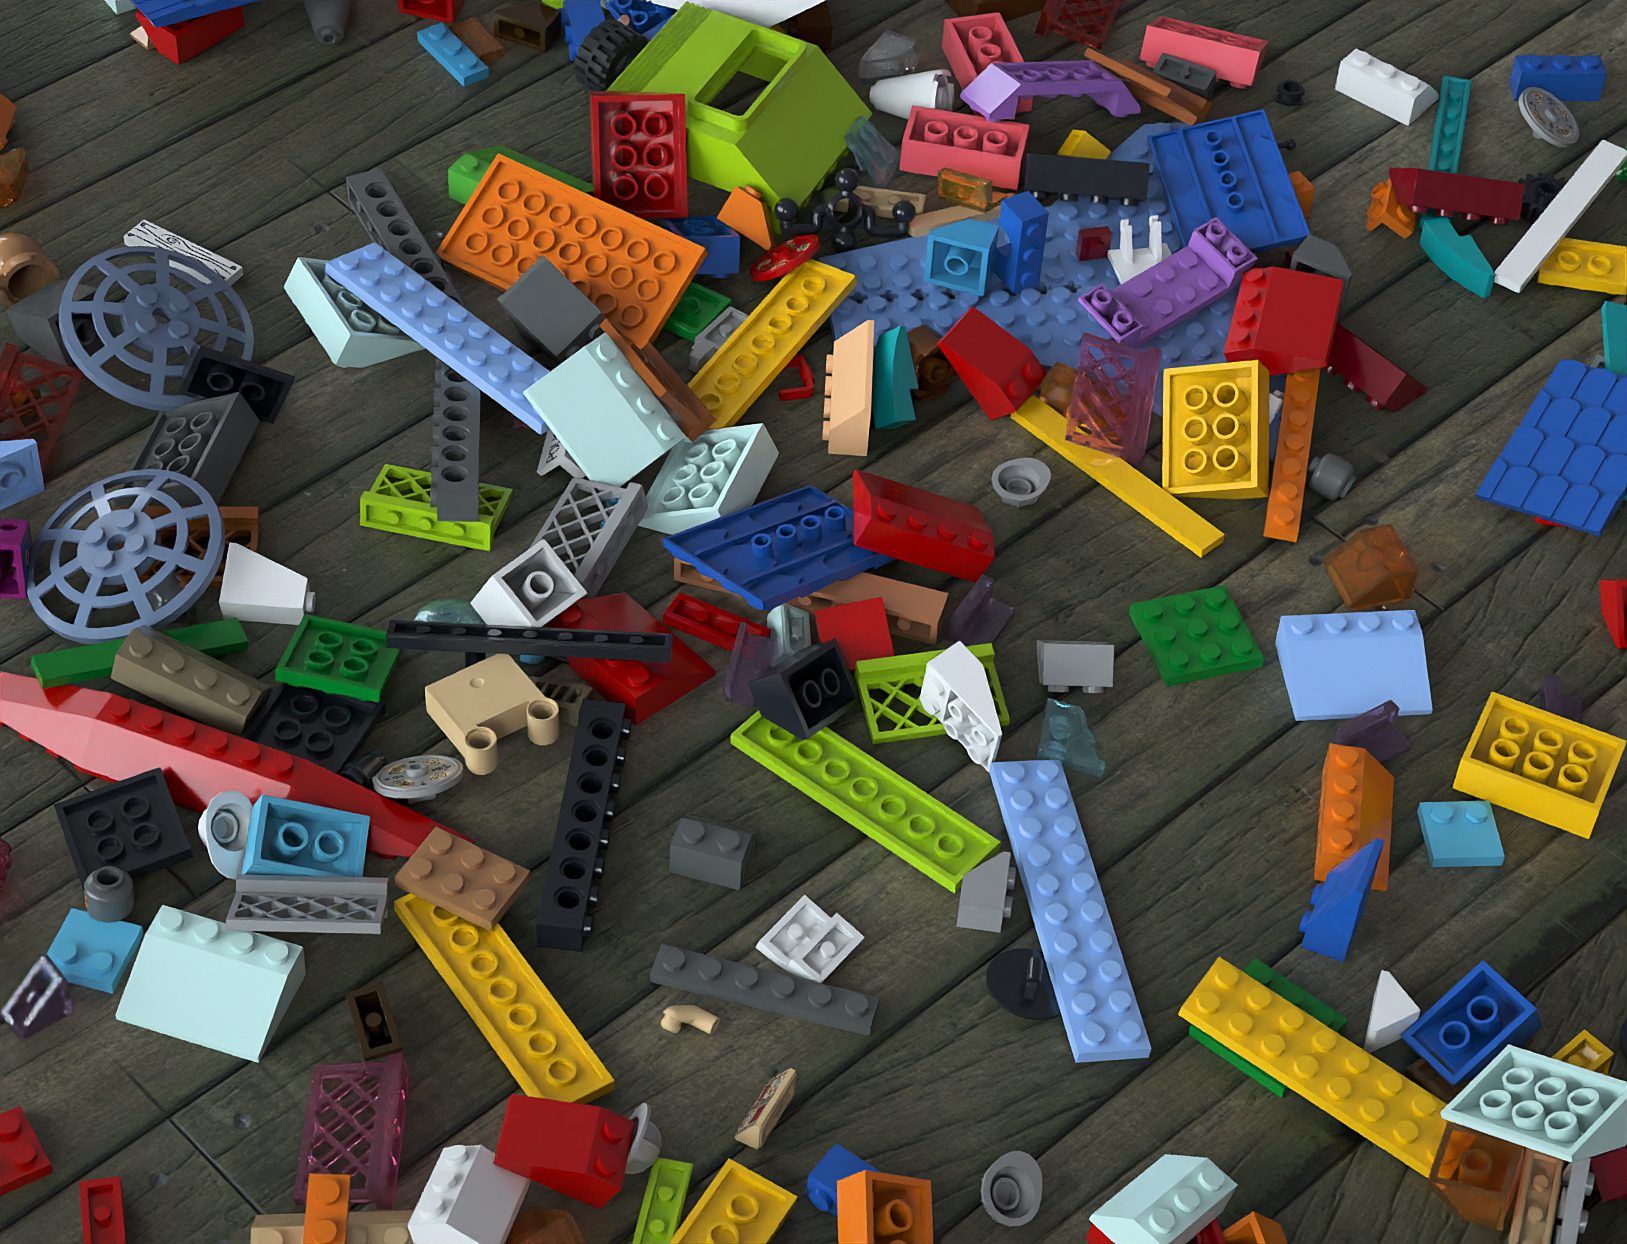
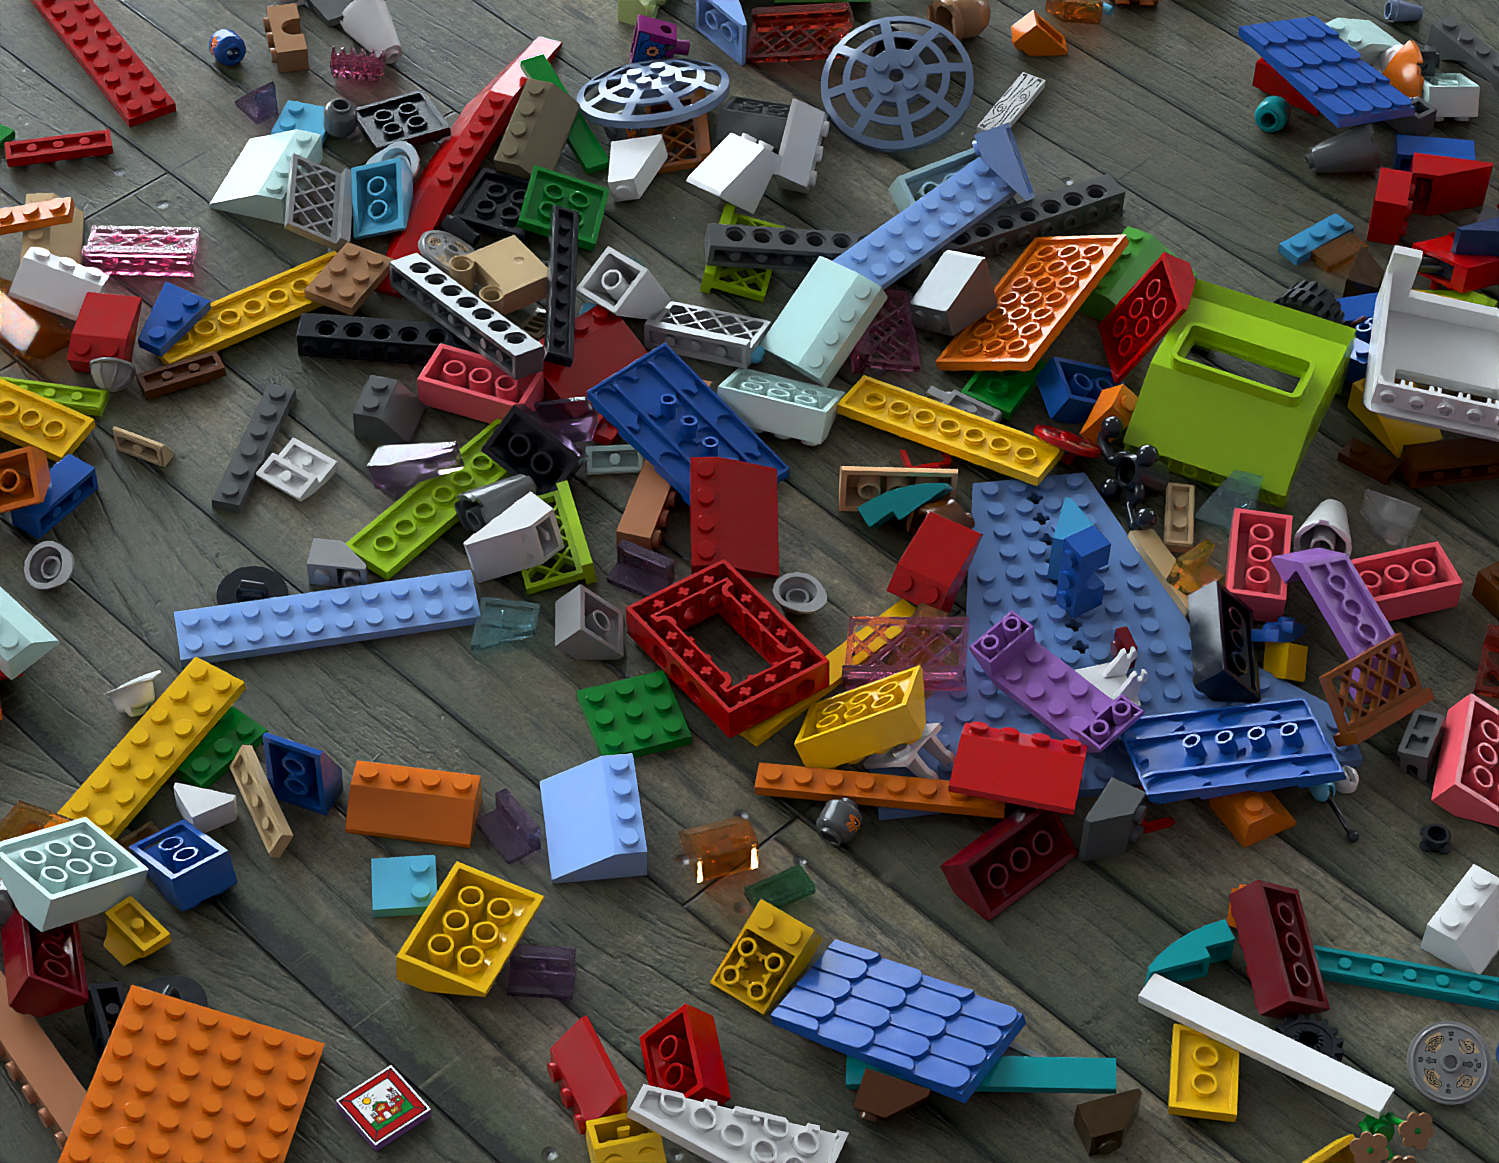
camera: 90 degrees right, 0 degrees up
black slope [179,344,295,424] -> none
dark brown slope [345,982,403,1062] -> none
dark orange fence [599,319,717,442] -> none
tan arm [660,1005,720,1035] -> none
red tile [814,596,895,674] -> none
none -> white piece [103,670,161,717]
none -> reddish brown plate [136,350,226,400]
none -> blue wing [138,282,211,357]
none -> tan tile [229,745,293,858]
none -> clear purple slope [367,442,465,489]
none -> dark grey brick [389,253,545,380]
none -> coral brick [417,343,544,424]
none -> dark grey cone [455,474,537,533]
none -> red brick [625,559,830,739]
none -> white slope [686,133,781,214]
none -> yellow slope [710,899,823,1015]
none -> clear green plate [744,864,816,909]
none -> white slope [774,98,830,194]
none -> light blue slope [972,122,1035,201]
none -> orange slope [1010,10,1068,56]
none -> blue slope [1251,617,1306,642]
none -> teal head [1254,96,1291,133]

